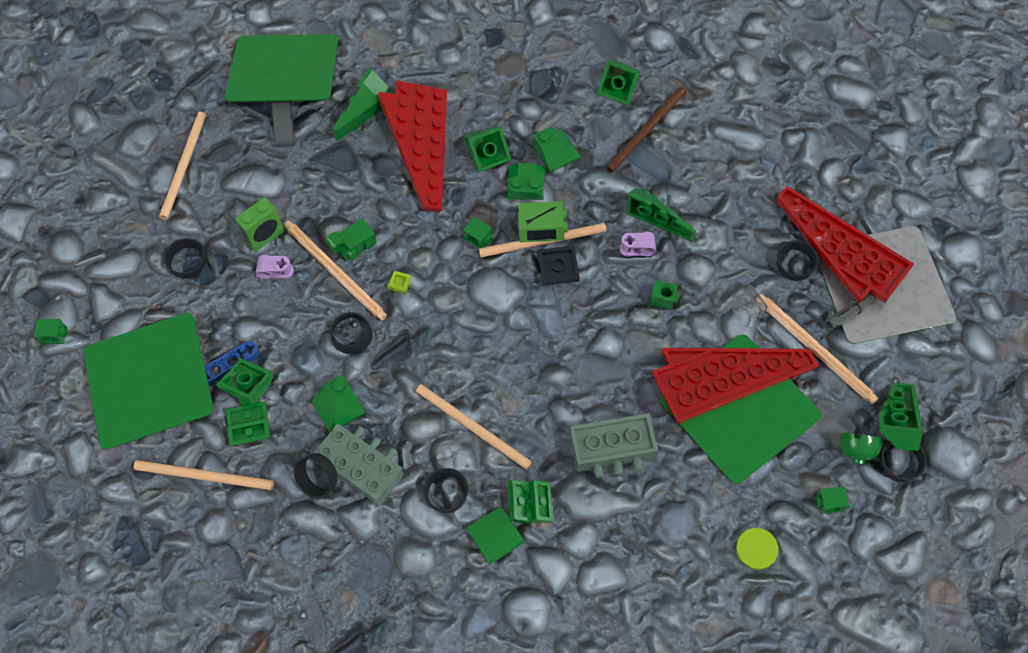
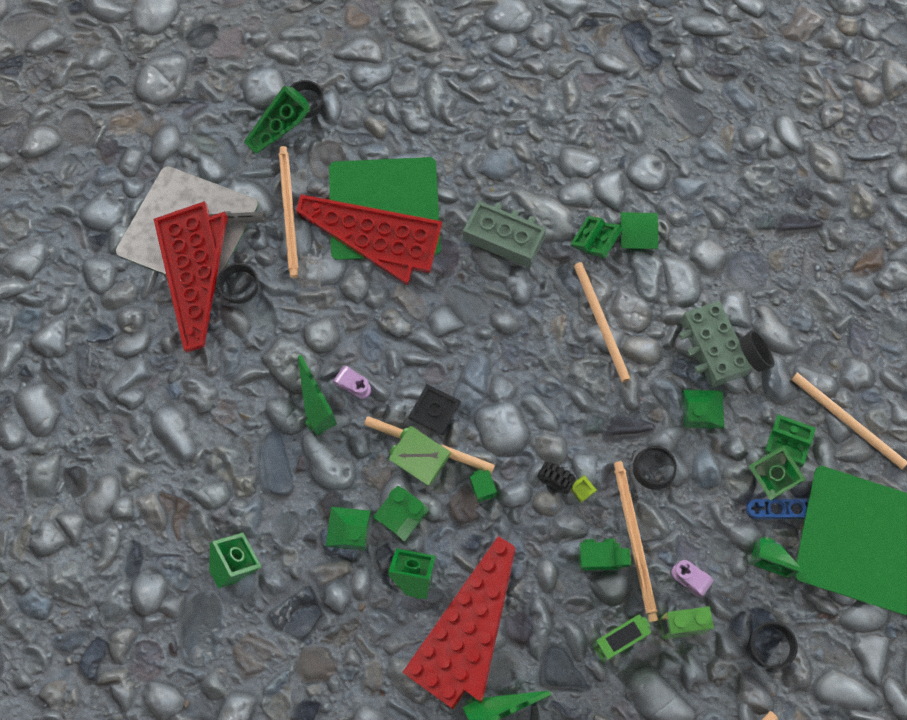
camera: 145 degrees left, 5 degrees up
black tyre [424,468,469,513] -> none
reddish brown piece [606,86,686,173] -> none
green brick [650,280,680,310] -> none
lime tile [736,528,779,570] -> none
green brick [814,486,849,515] -> none
green cylinder [840,433,882,464] -> none
none -> black tyre [537,461,576,494]
none -> brick [592,614,651,663]
none -> green slope [749,537,801,579]

